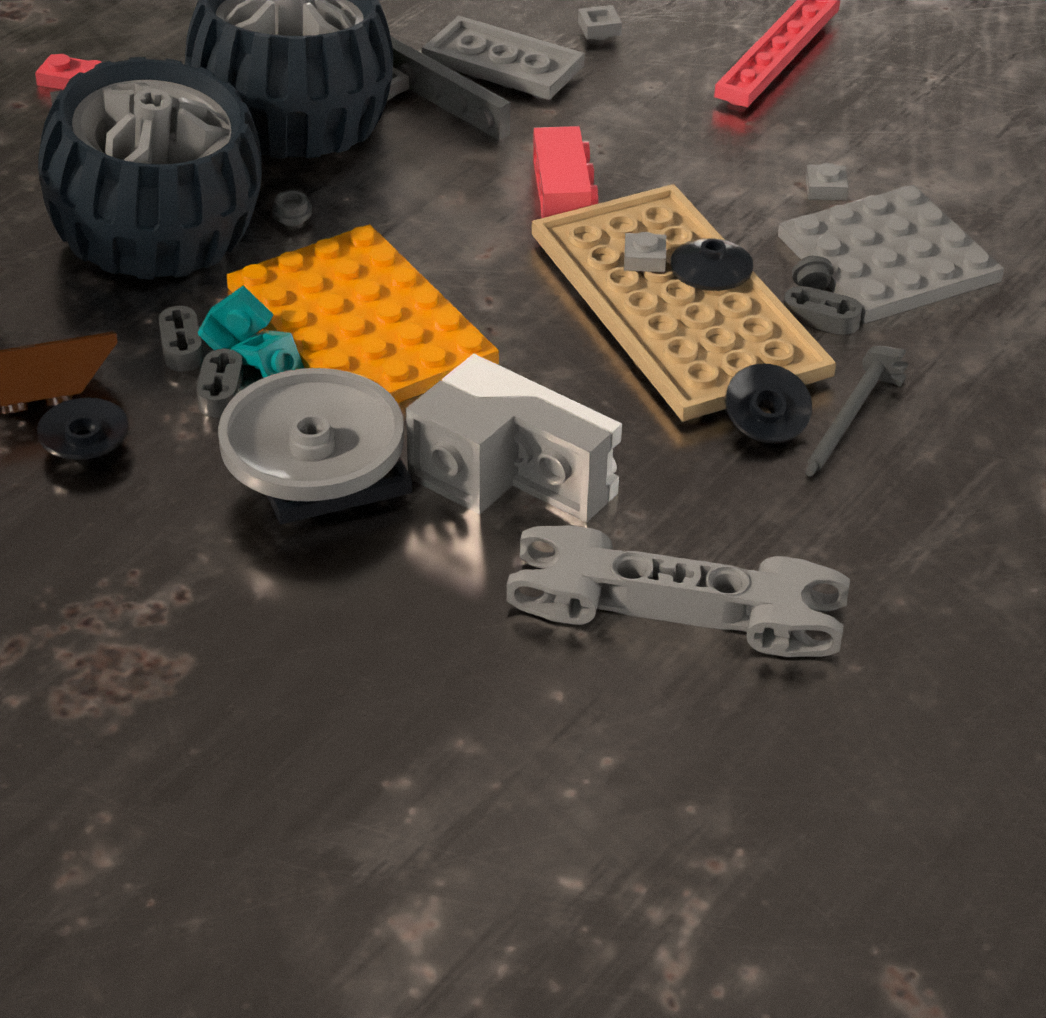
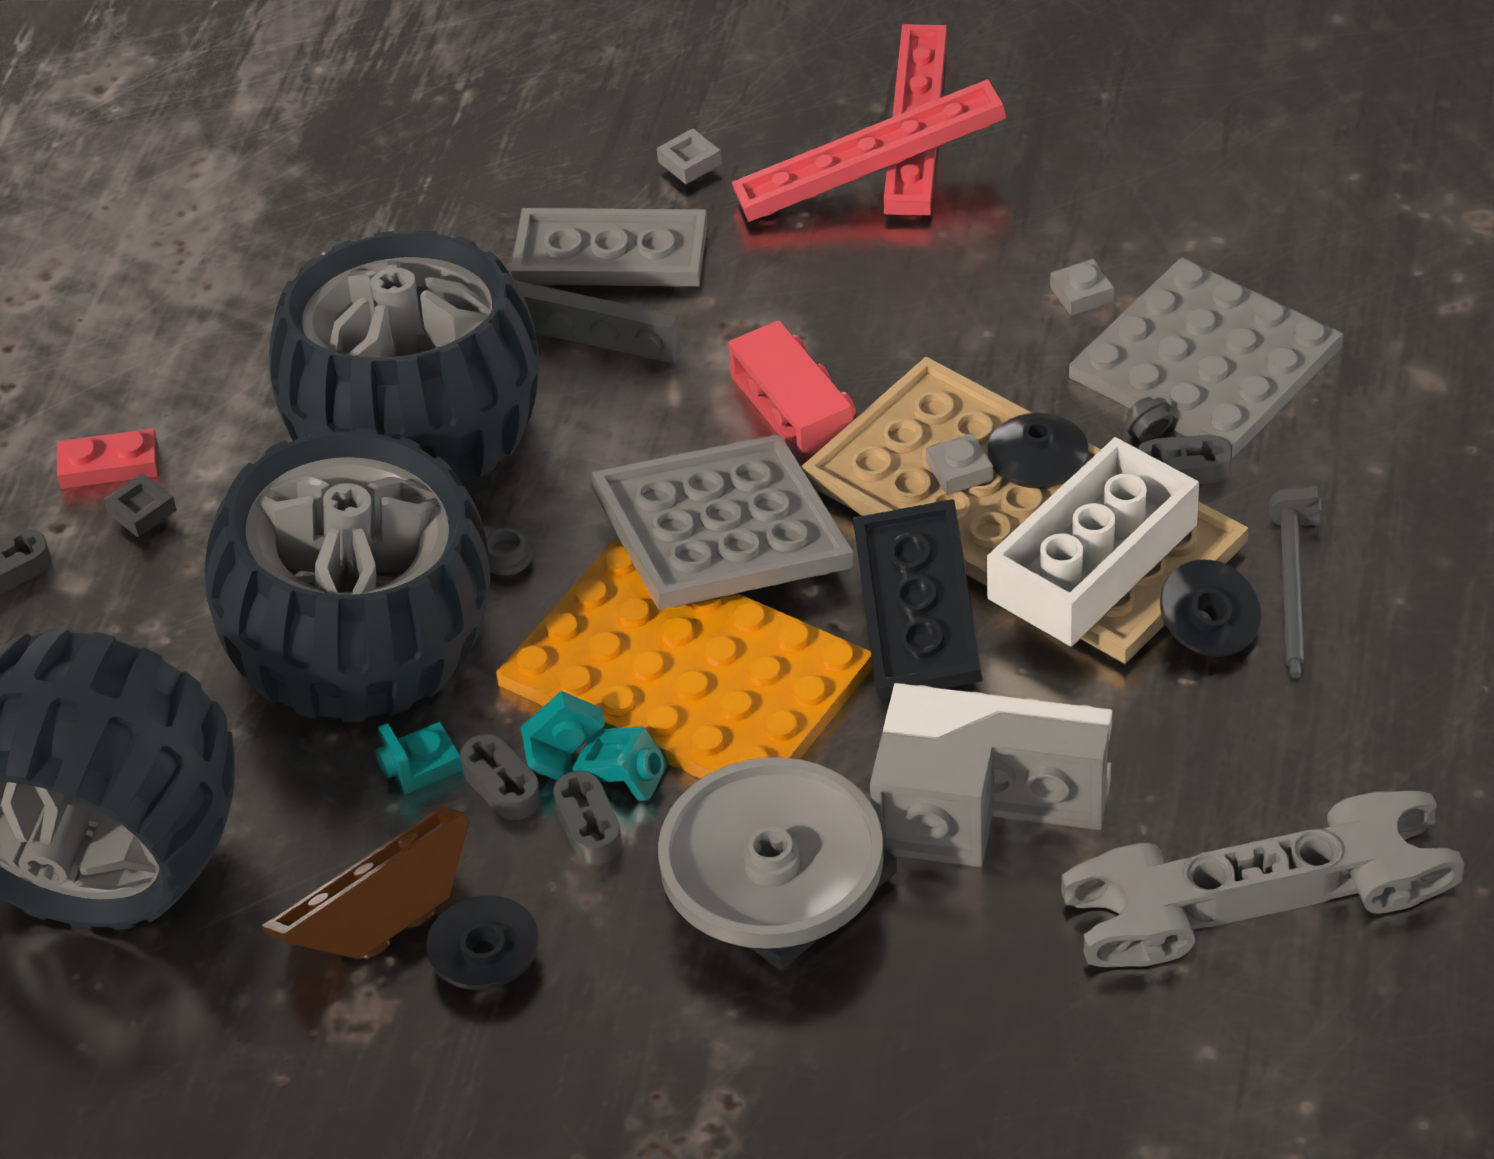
camera: 20 degrees left, 5 degrees up
none -> teal bracket [374,722,463,795]
none -> light grey plate [591,434,854,610]
none -> coral plate [731,79,1007,222]
none -> black plate [853,499,983,700]
none -> white brick [987,437,1199,647]

